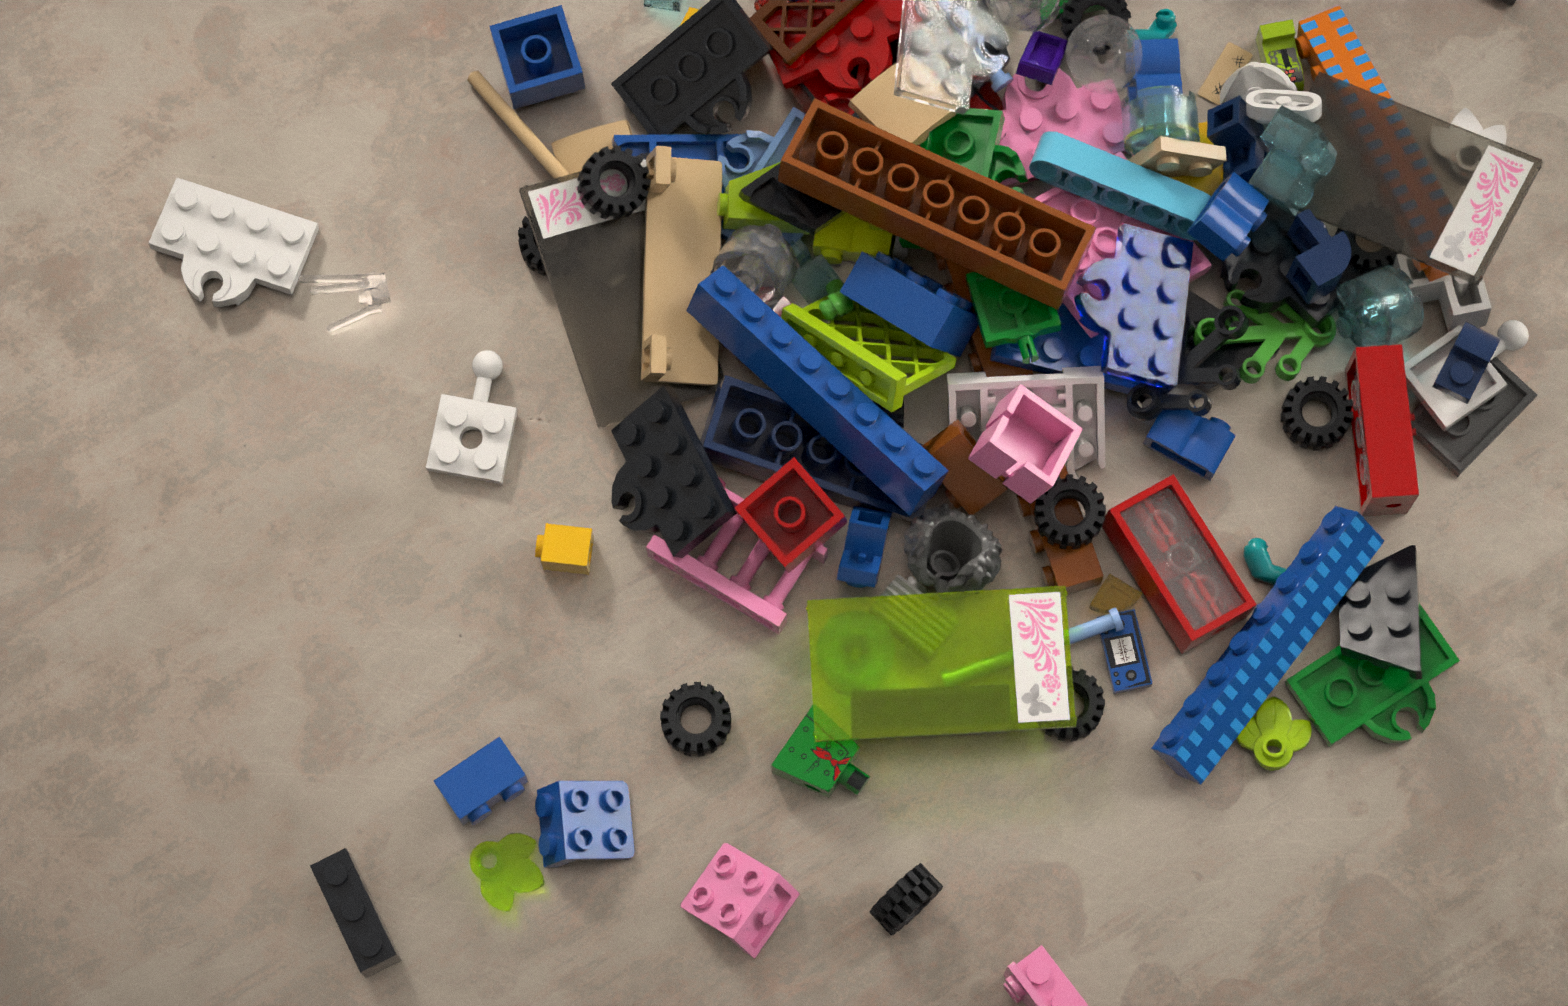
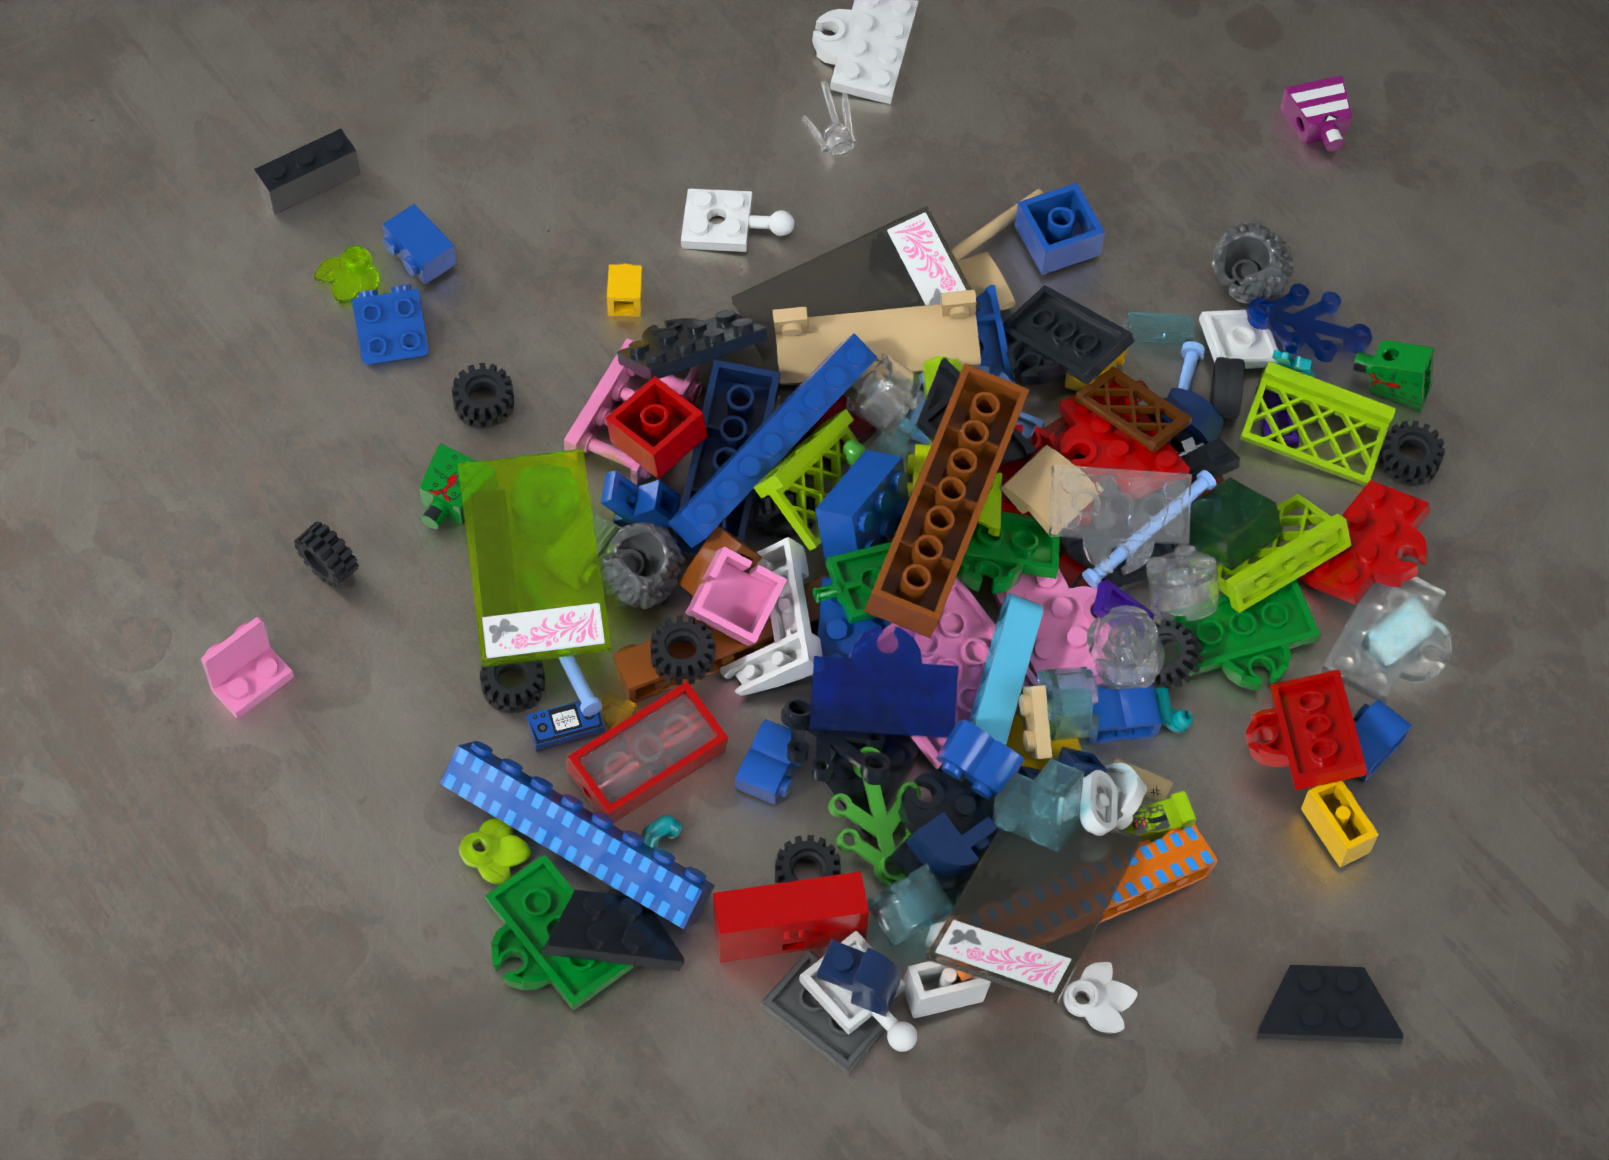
camera: 80 degrees right, 15 degrees down
black tyre [577,145,651,220] -> none
bright pink bracket [681,843,800,959] -> none

